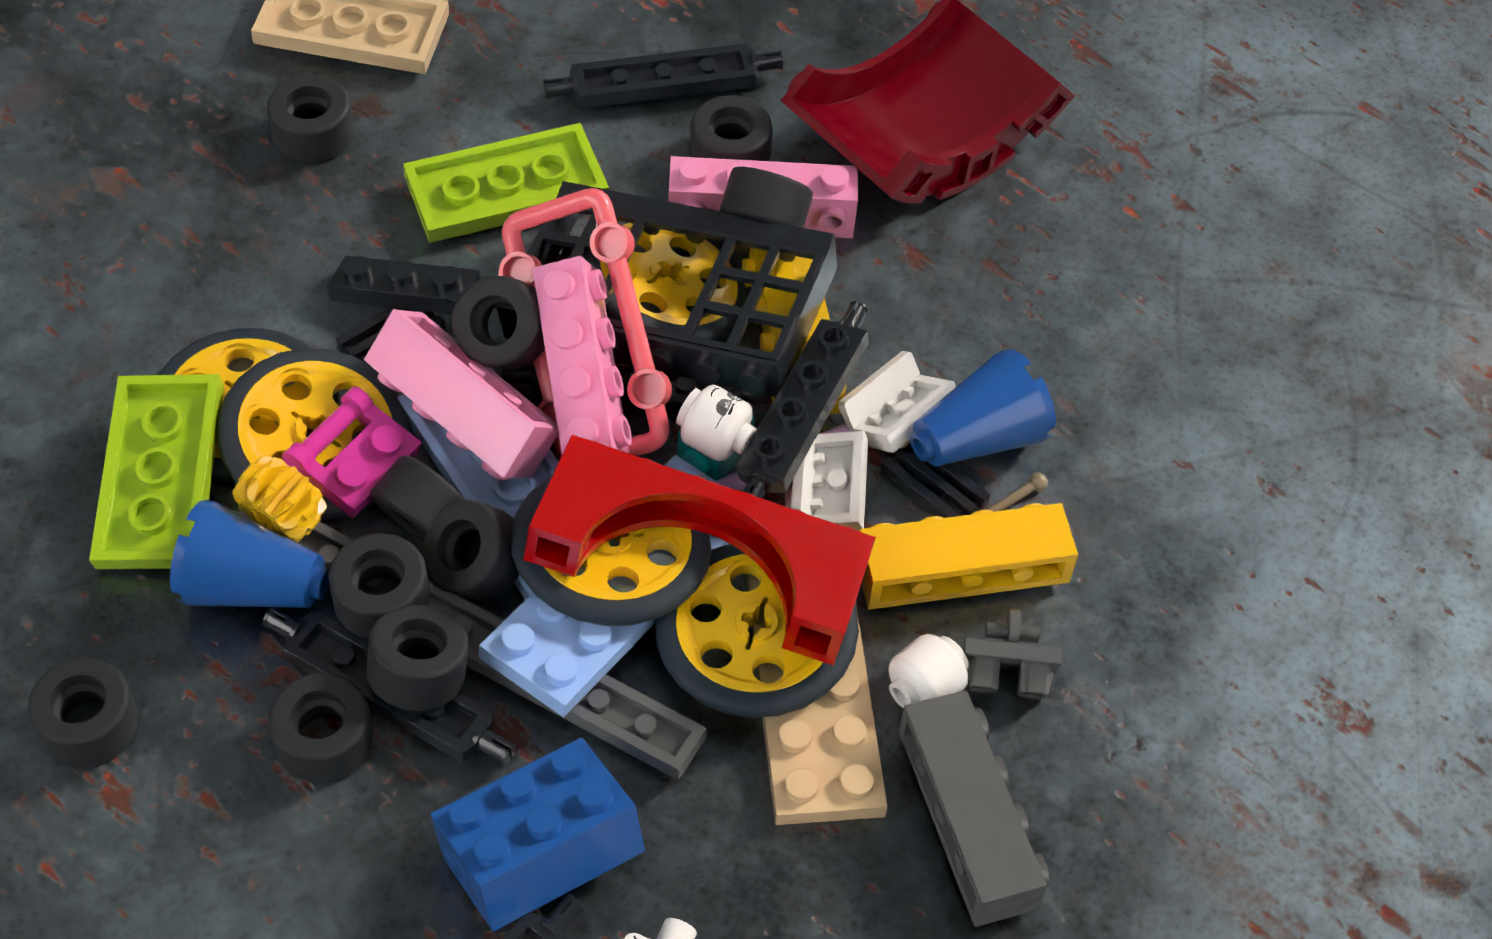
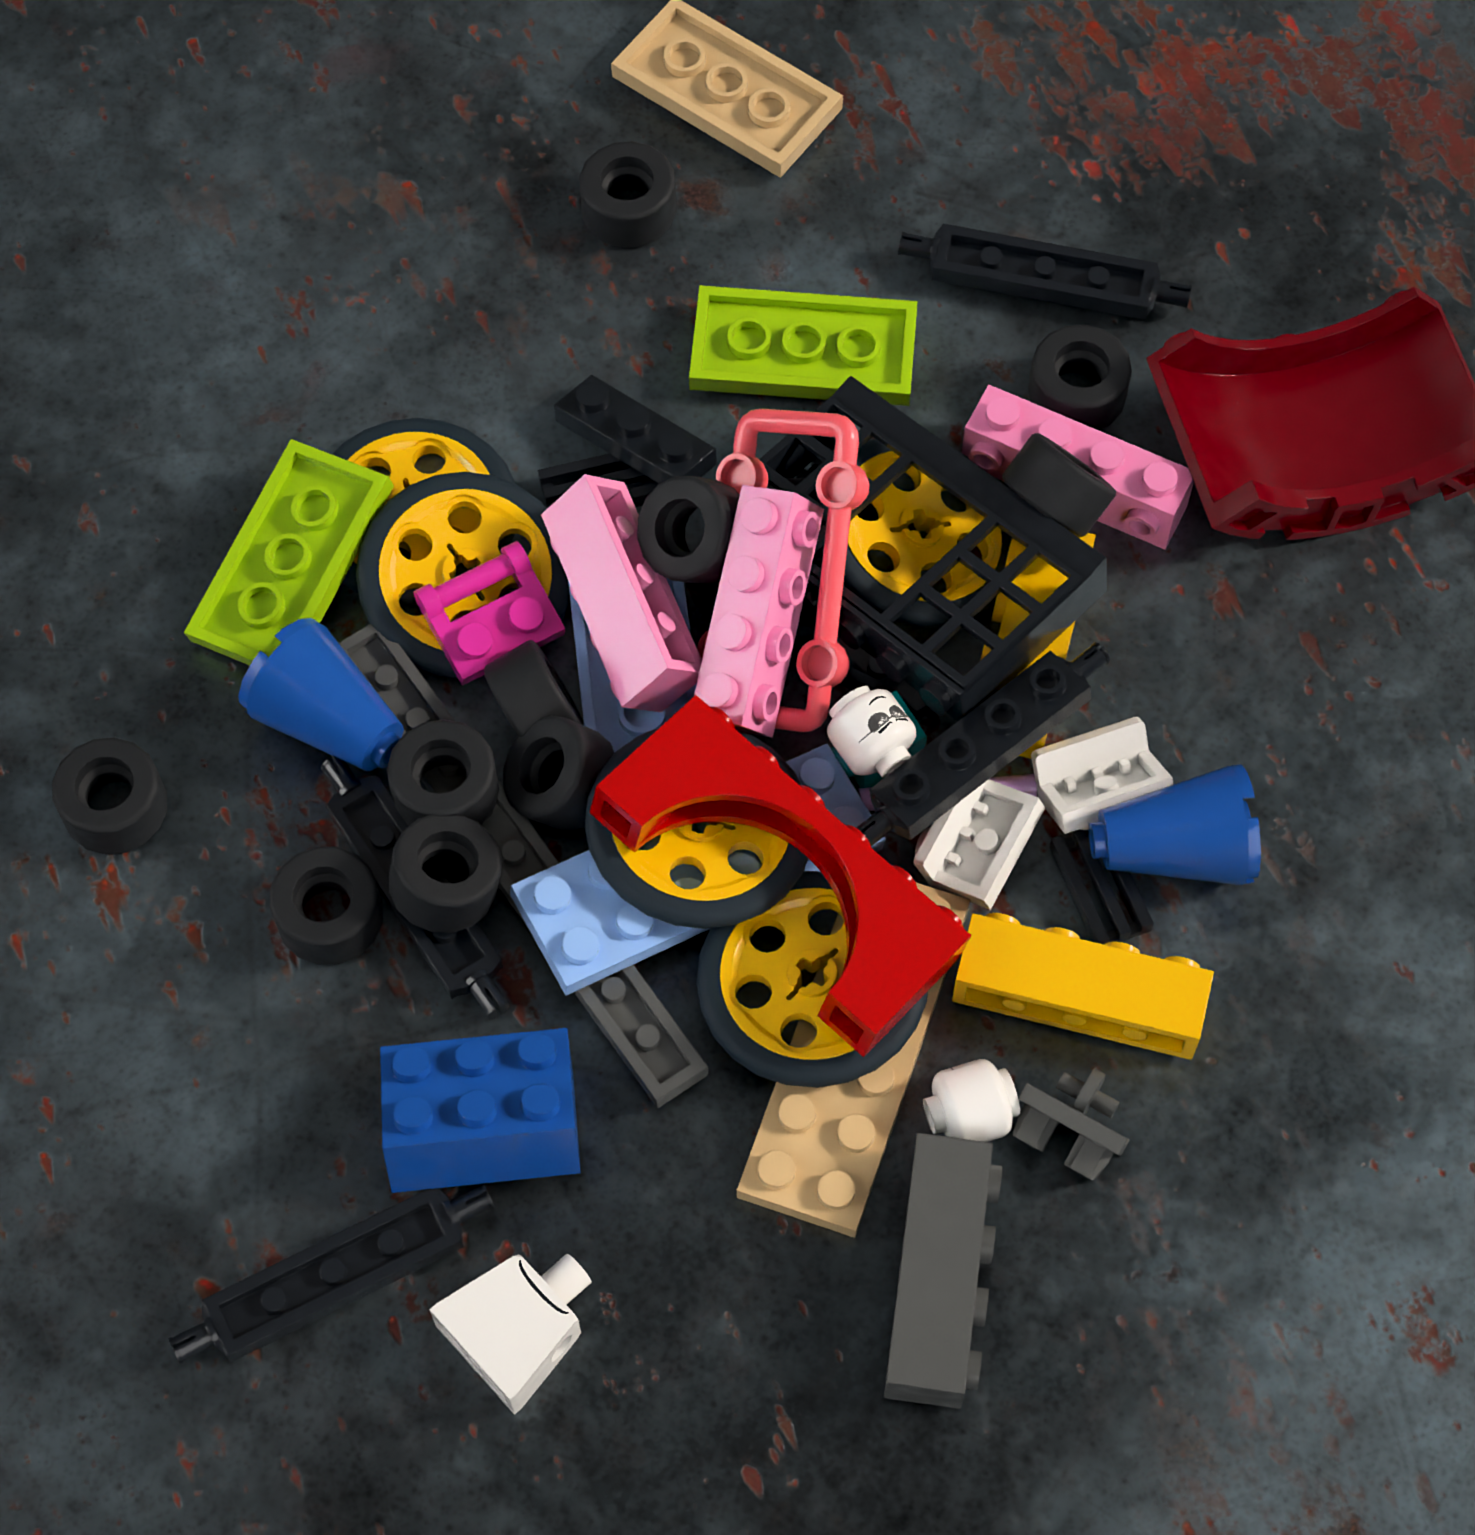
camera: 30 degrees right, 10 degrees up
yellow gear [232,455,327,543] -> none
dark tan hinge [986,472,1048,512] -> none

